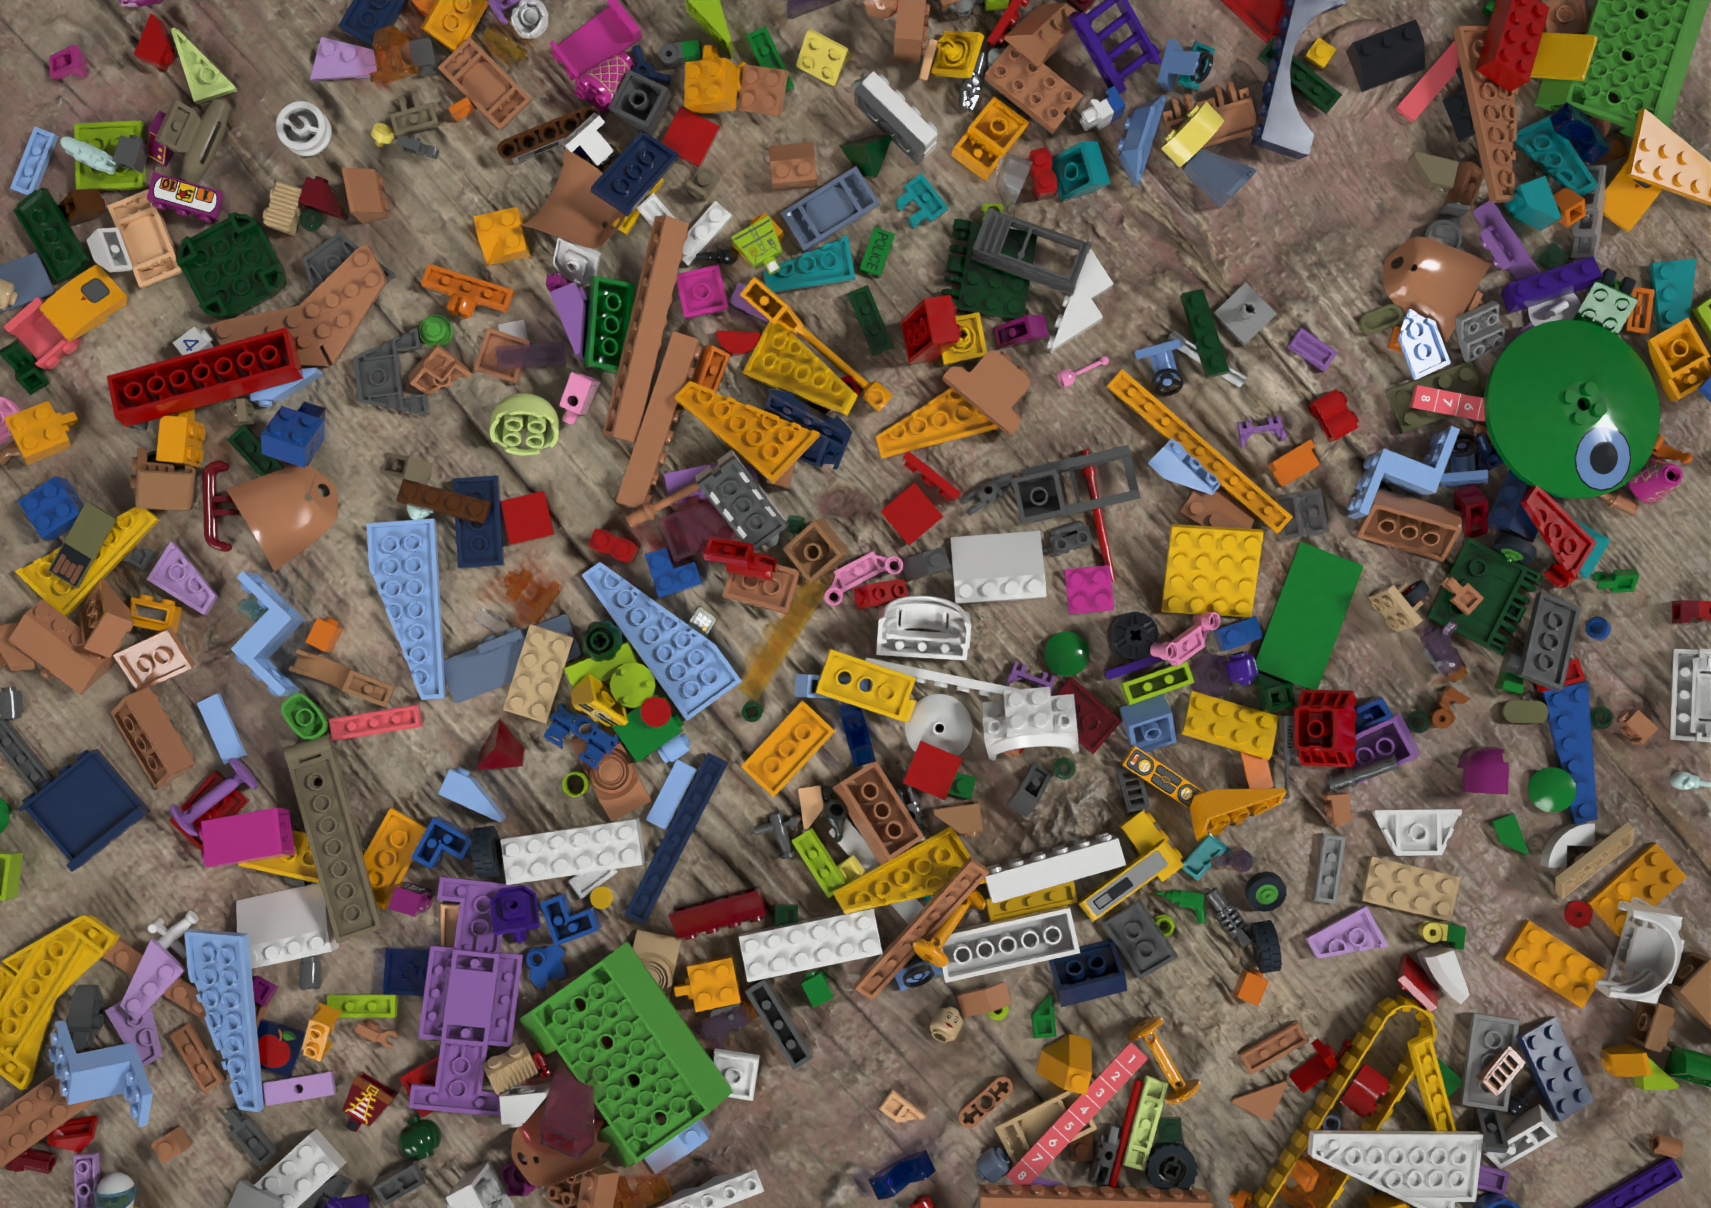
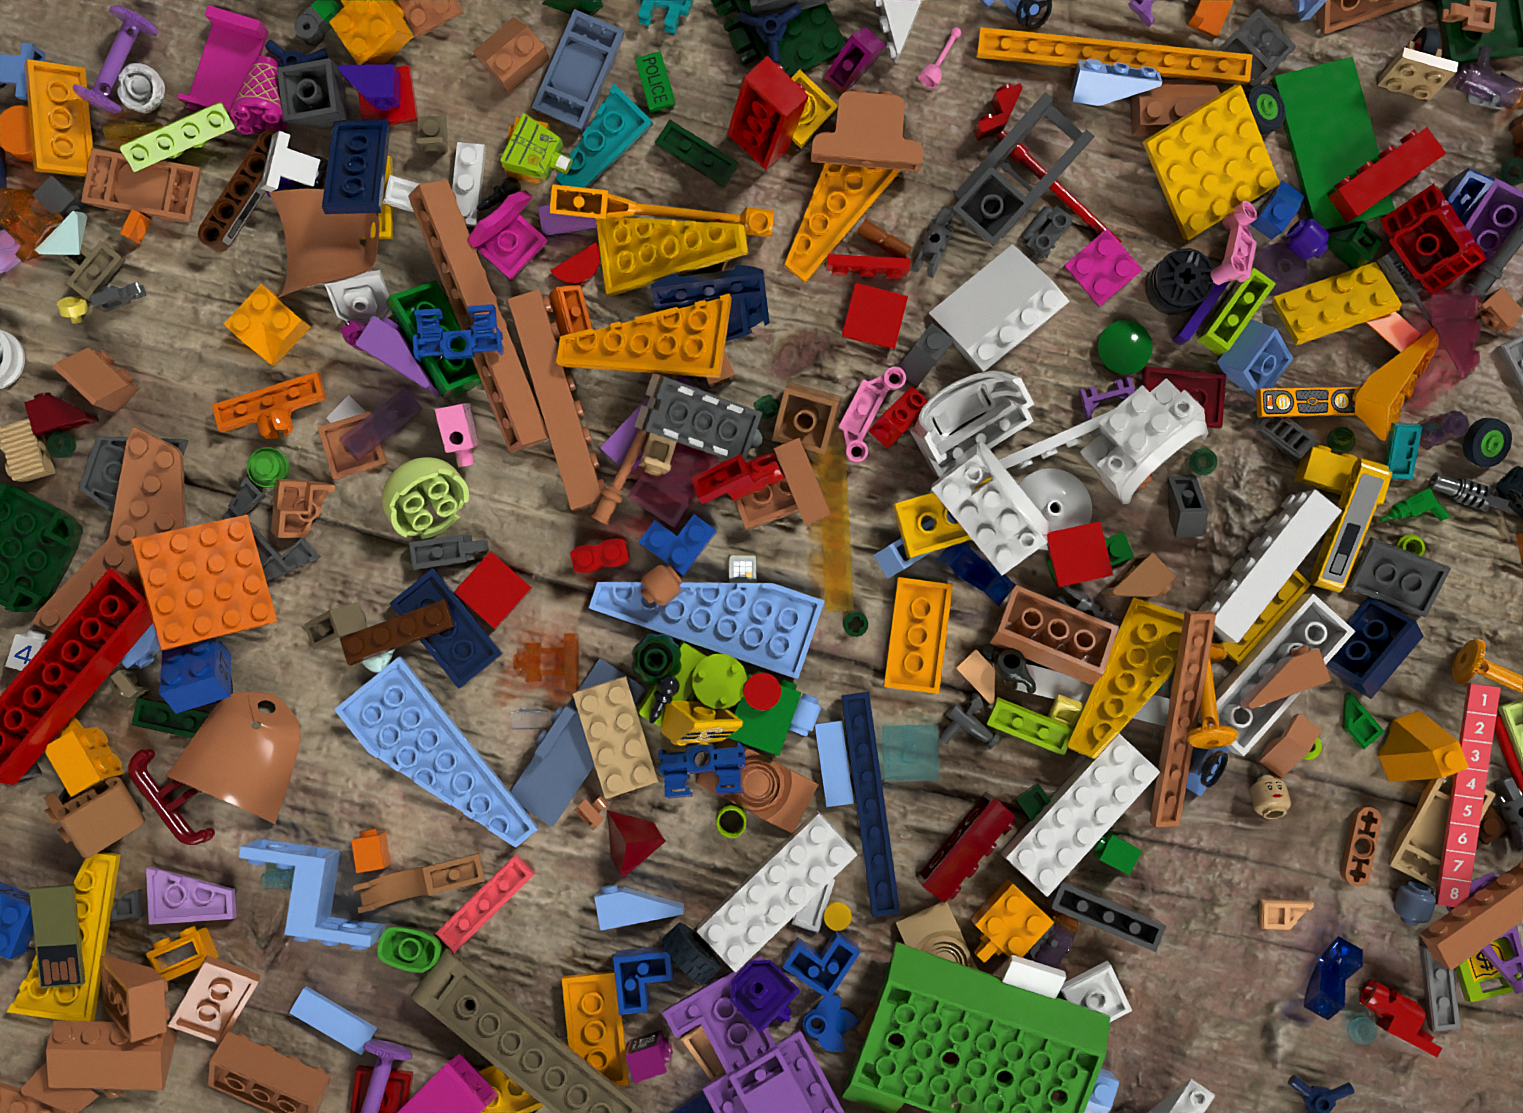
camera: 45 degrees left, 0 degrees up
none -> light aqua slope [35,211,87,255]
none -> lime bracket [120,102,236,172]
none -> orange plate [130,514,277,651]
none -> dark purple slope [338,64,400,110]
none -> dark grey hinge [409,534,489,570]
none -> blue piece [413,304,504,362]
none -> dark pink tile [467,190,532,248]
none -> nougat tile [574,796,608,830]
none -> tan bracket [639,433,676,476]
none -> nougat head [640,565,683,606]
none -> black bar [649,675,680,724]
none -> dark blue piece [738,3,802,64]
none -> nougat tile [774,438,831,526]
none -> dark orange piece [857,219,912,258]
none -> clear light blue plate [882,724,940,782]
none -> white piece [931,441,1049,575]
none -> red slope [974,83,1022,141]
none -> white tile [1002,955,1066,999]
none -> nougat slope [1240,645,1331,709]
none -> black wheel [1245,84,1286,135]
none -> clear green plate [1326,427,1356,453]
none -> red brick [1328,127,1447,223]
none -> clear pink slope [1431,288,1482,378]

